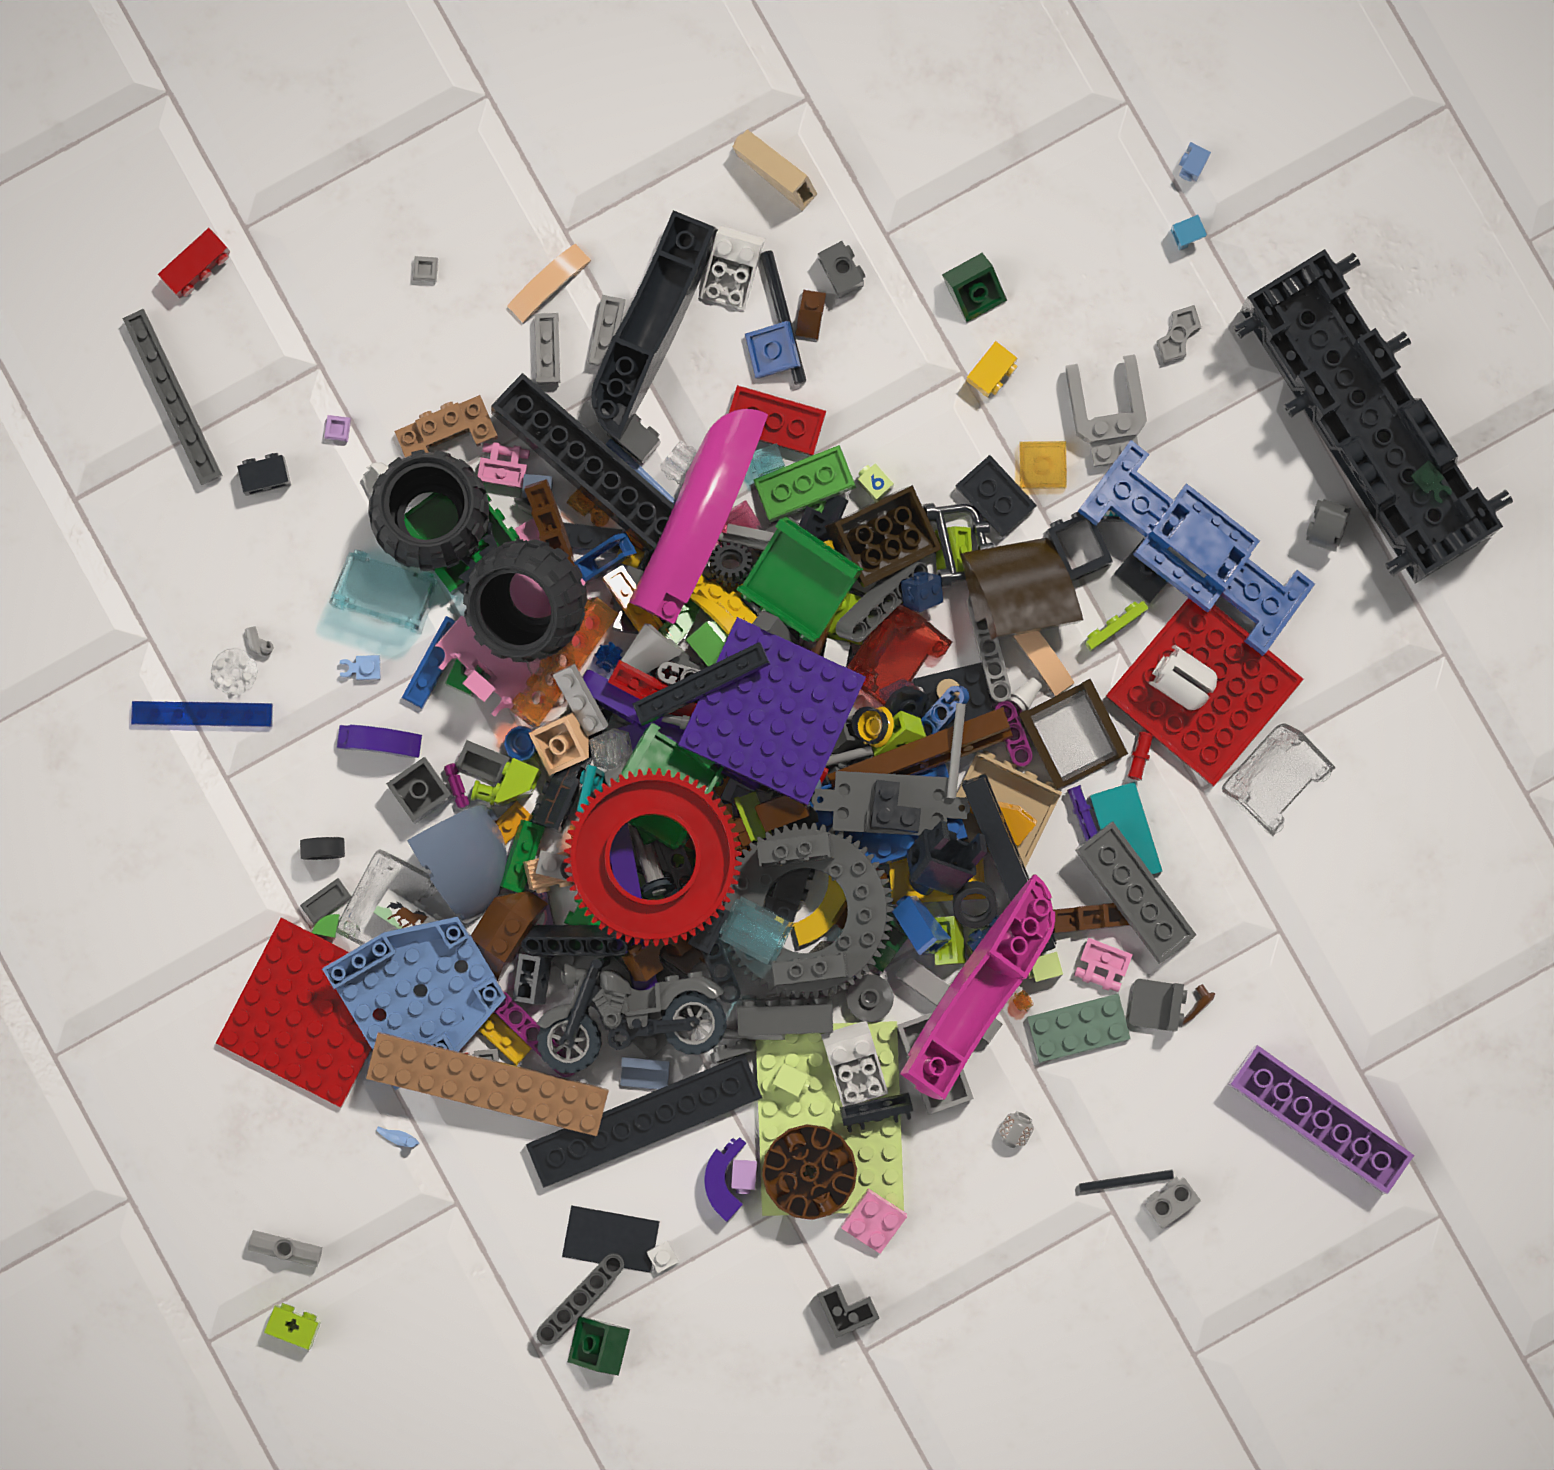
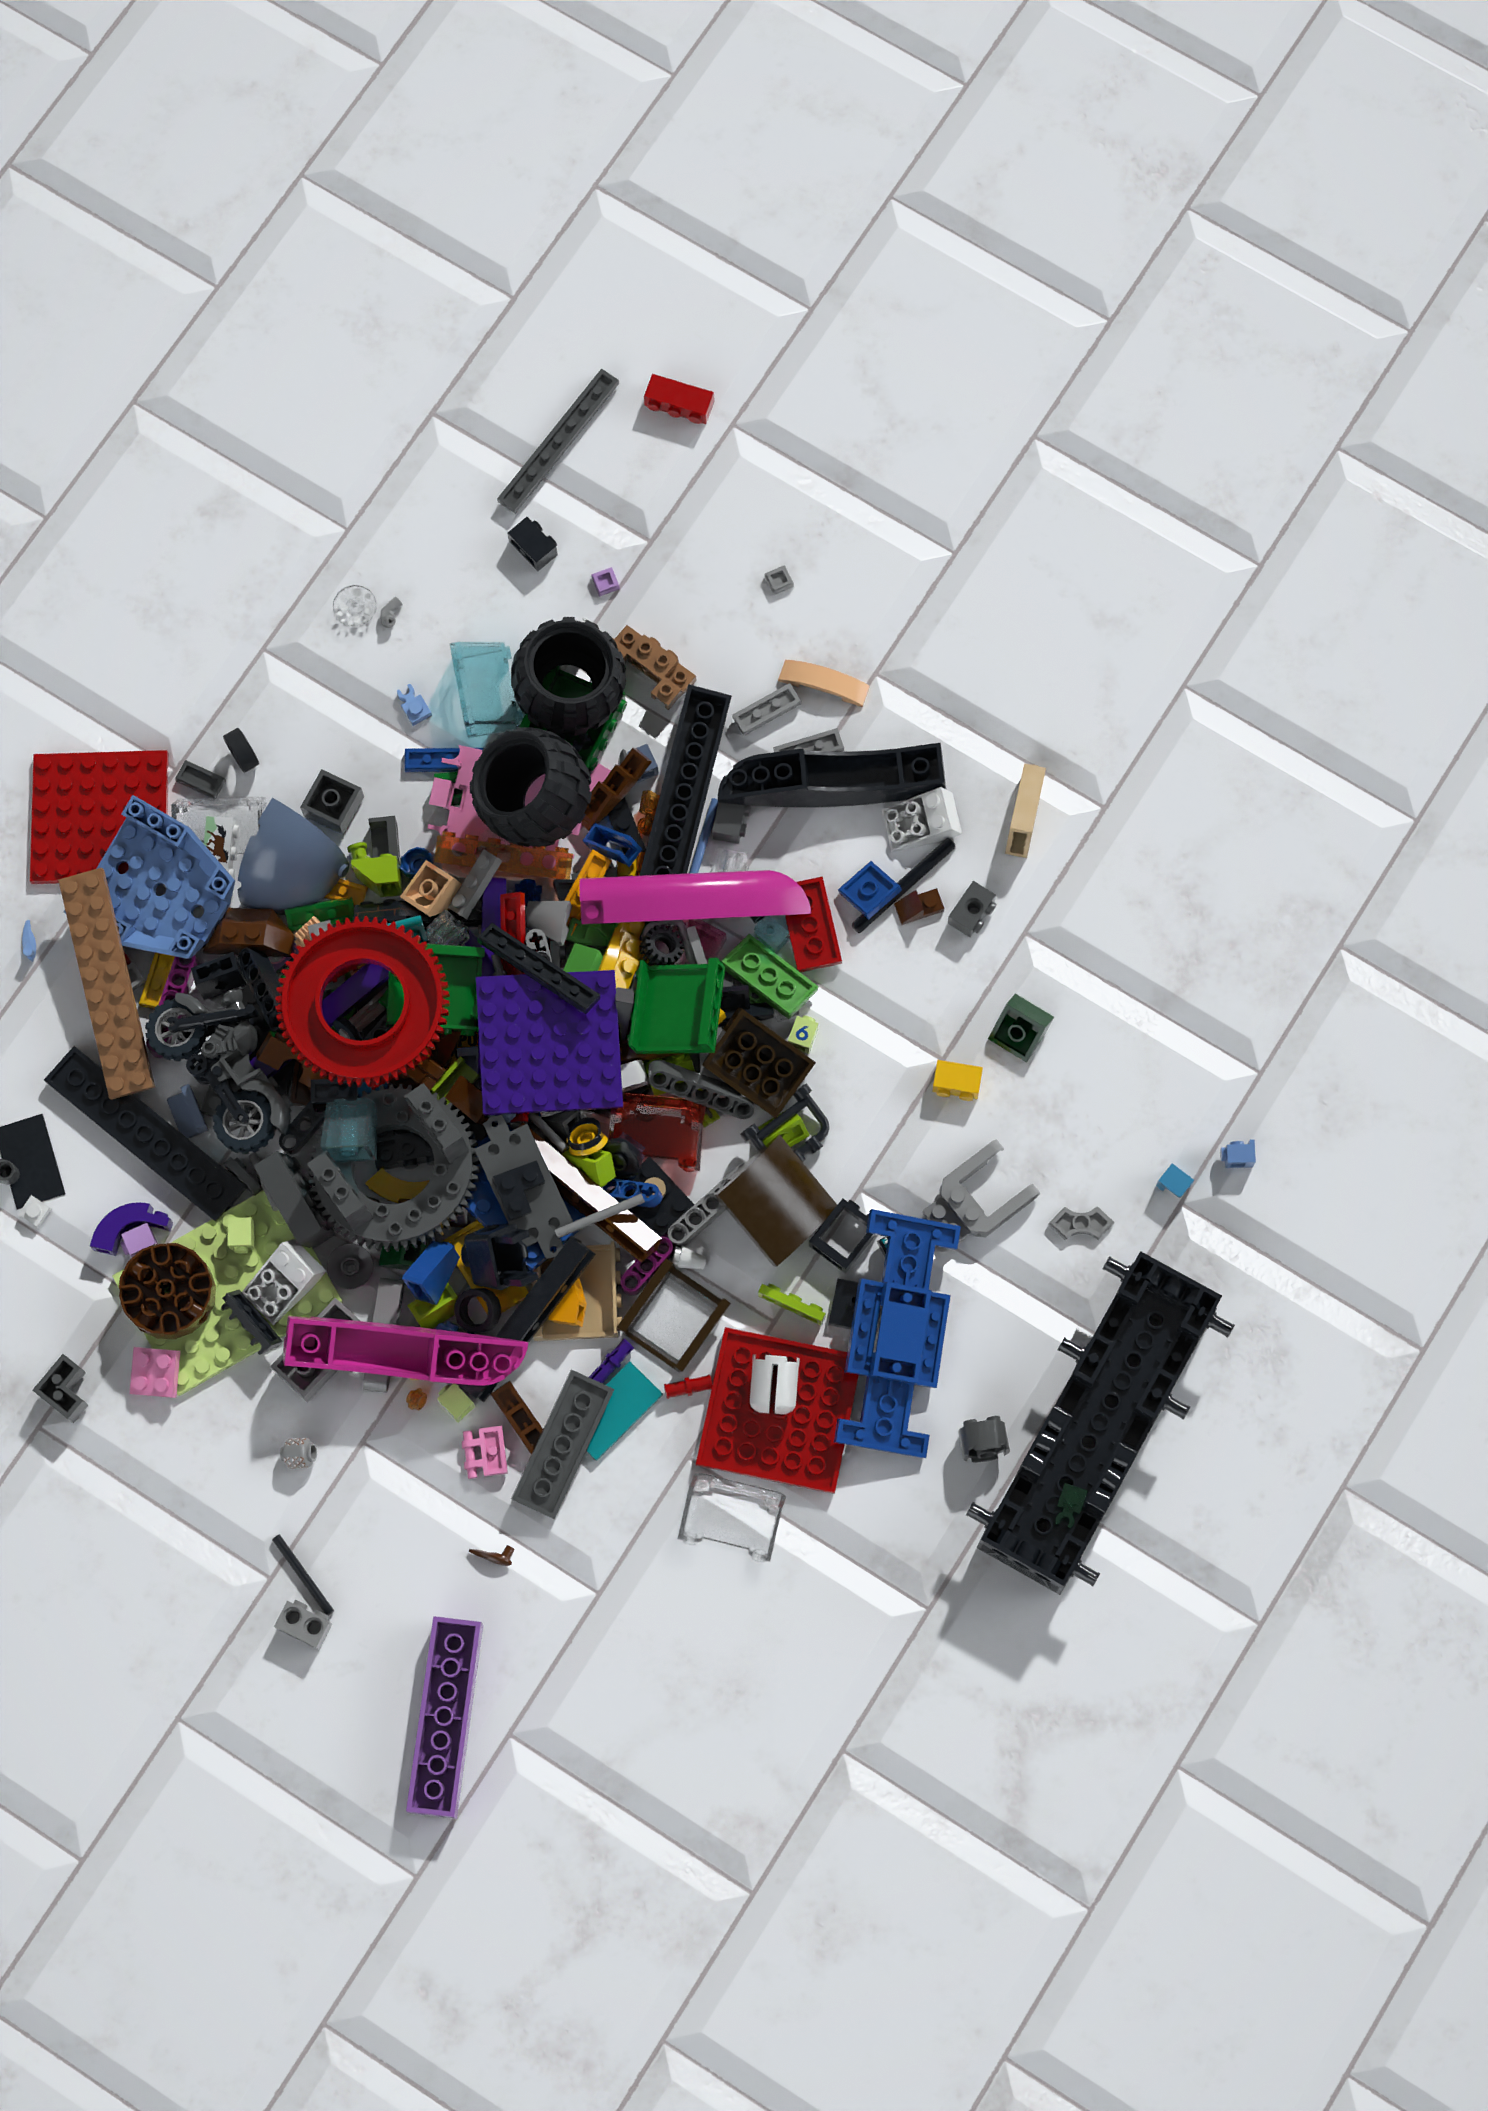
camera: 60 degrees right, 10 degrees down
clear blue tile [131,701,273,727] -> none
bright green tile [312,914,340,938] -> none
dark purple arch [336,724,422,758] -> none
magenta axle [444,763,470,809] -> none
bright pink plate [478,442,530,489] -> none
dark blue head [901,572,944,612] -> none
black plate [955,455,1037,538] -> none
light nougat slope [1012,631,1074,696] -> none
clear yellow tile [1019,441,1067,489] -> none
sand green plate [1027,993,1131,1063] -> none
dark grey bracket [1129,979,1187,1032] -> none

